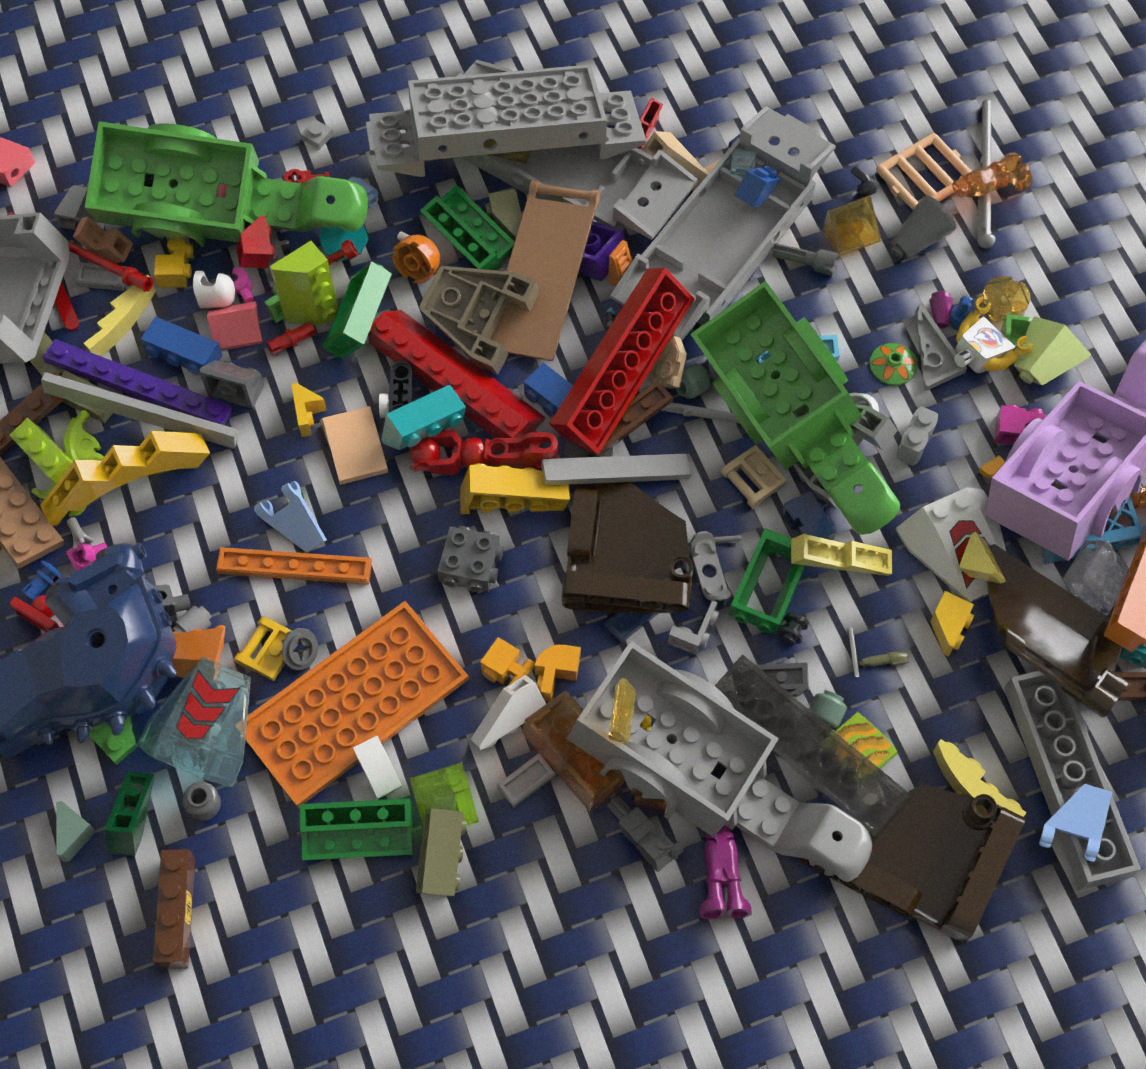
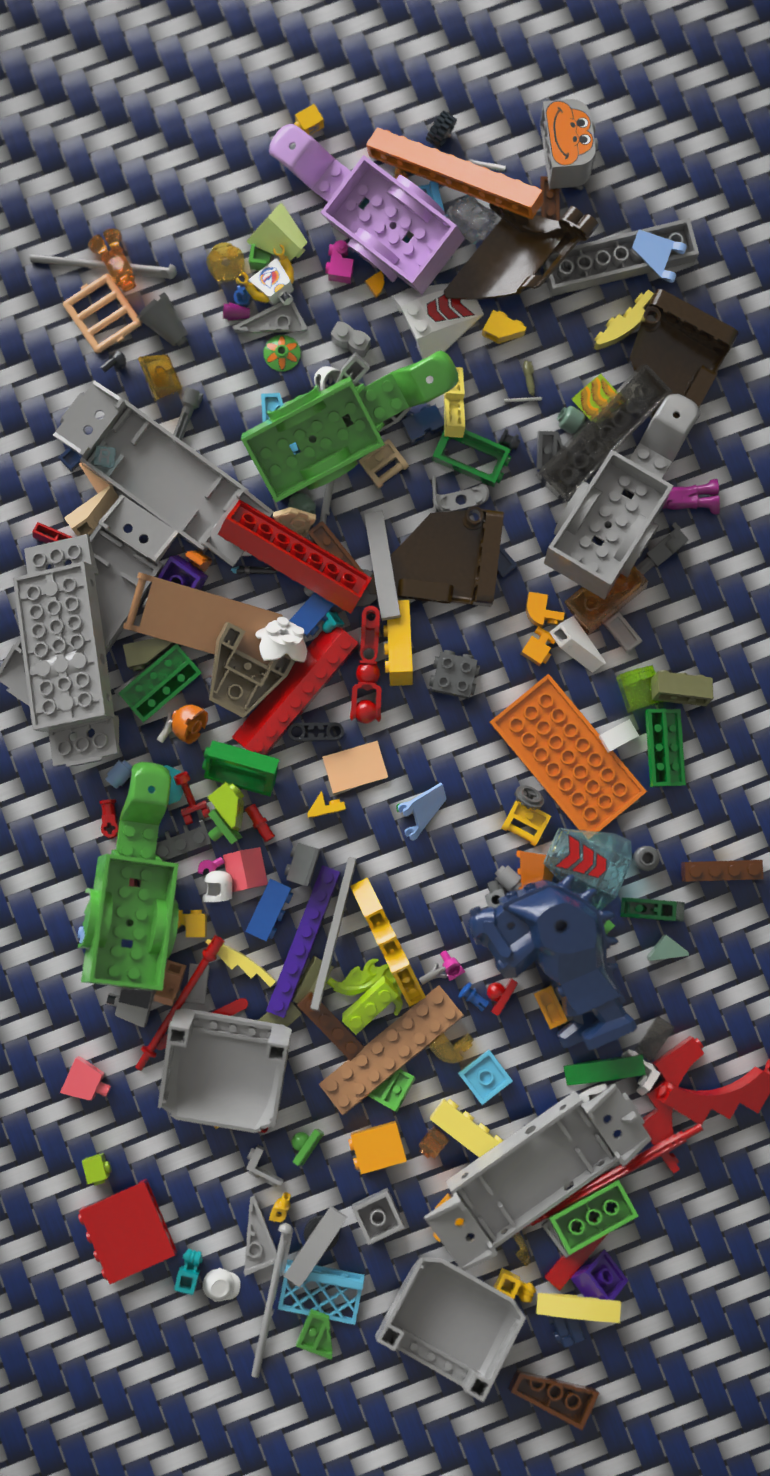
camera: 90 degrees left, 20 degrees up
orange tile [216,547,372,585] -> none
red slope [236,216,275,268] -> none
light grey plate [301,119,333,150] -> none
white tile [379,393,389,418] -> none
teal slope [381,385,466,450] -> none
clear yellow slope [608,678,636,743] -> none
light grey bracket [668,600,719,656] -> none
blue slope [734,166,782,207] -> none
light yellow slope [959,532,1006,584] -> none
none -> white brick [256,617,307,662]
none -> teal piece [322,612,345,633]

